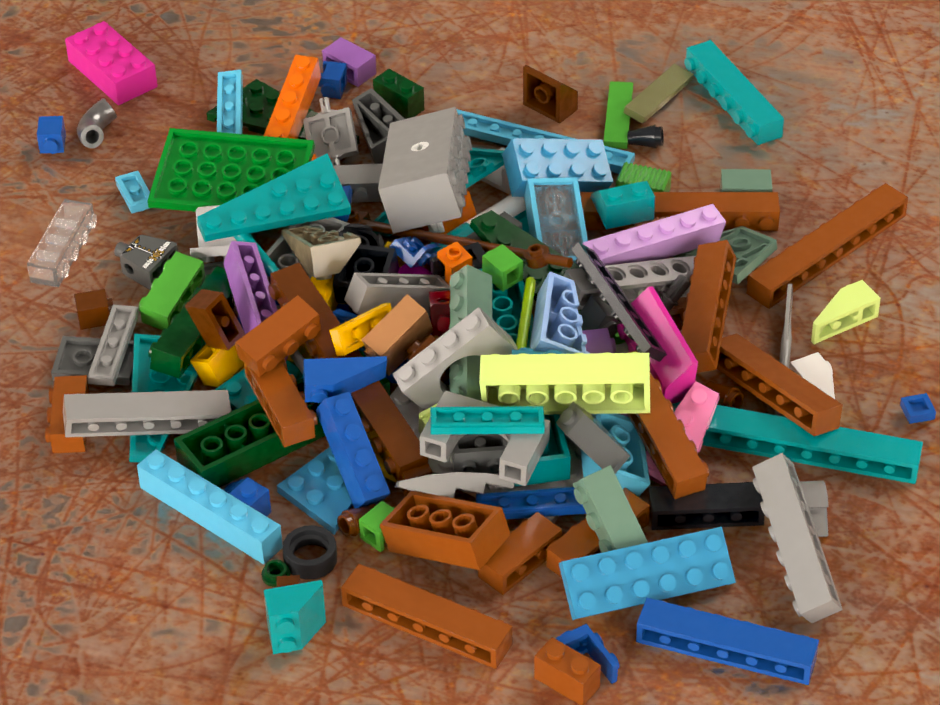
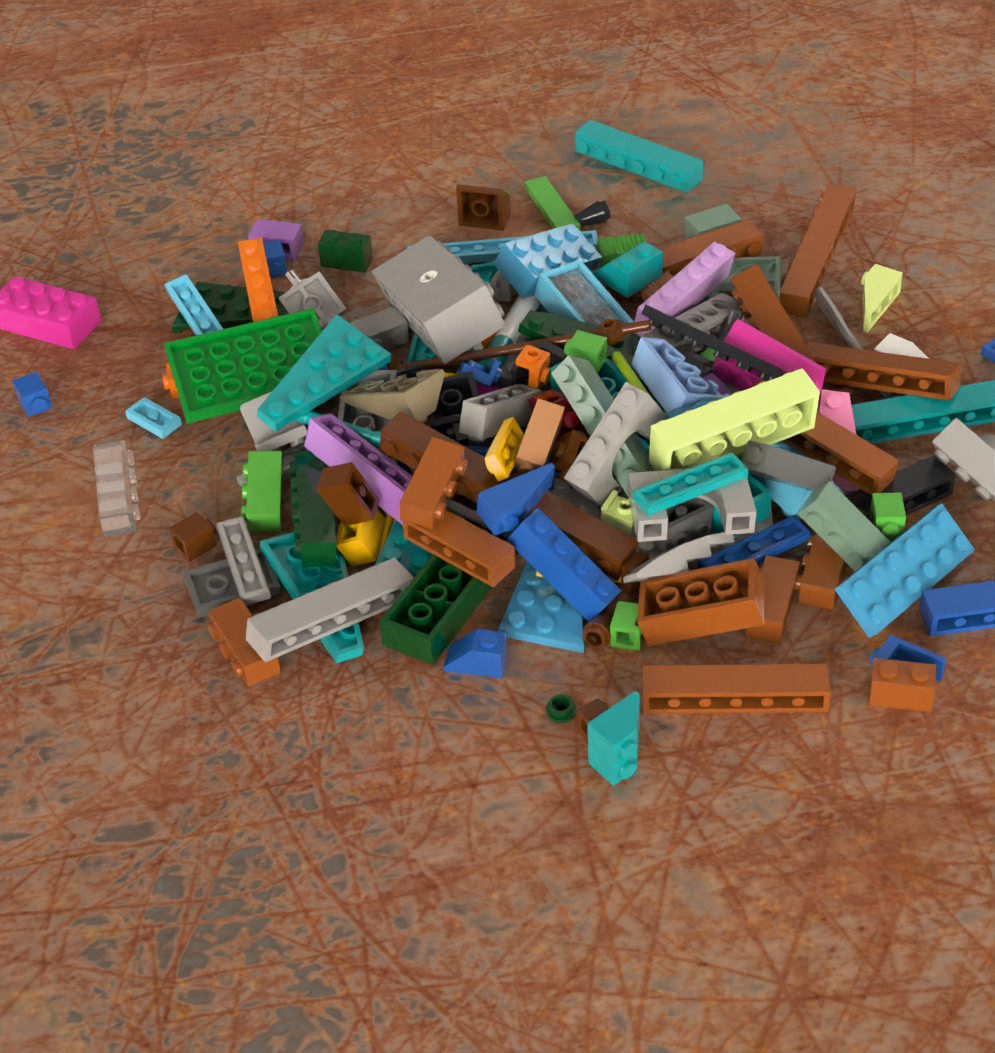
camera: 25 degrees left, 0 degrees up
flat silver cylinder [77,98,117,148] -> none
dark grey torso [114,235,178,290] -> none
medium azure brick [137,450,283,564] -> none
black tyre [283,525,337,580] -> none
dark grey wedge [352,88,404,164] -> none
olive tile [623,63,694,124] -> none
none -> bright green brick [869,493,906,542]

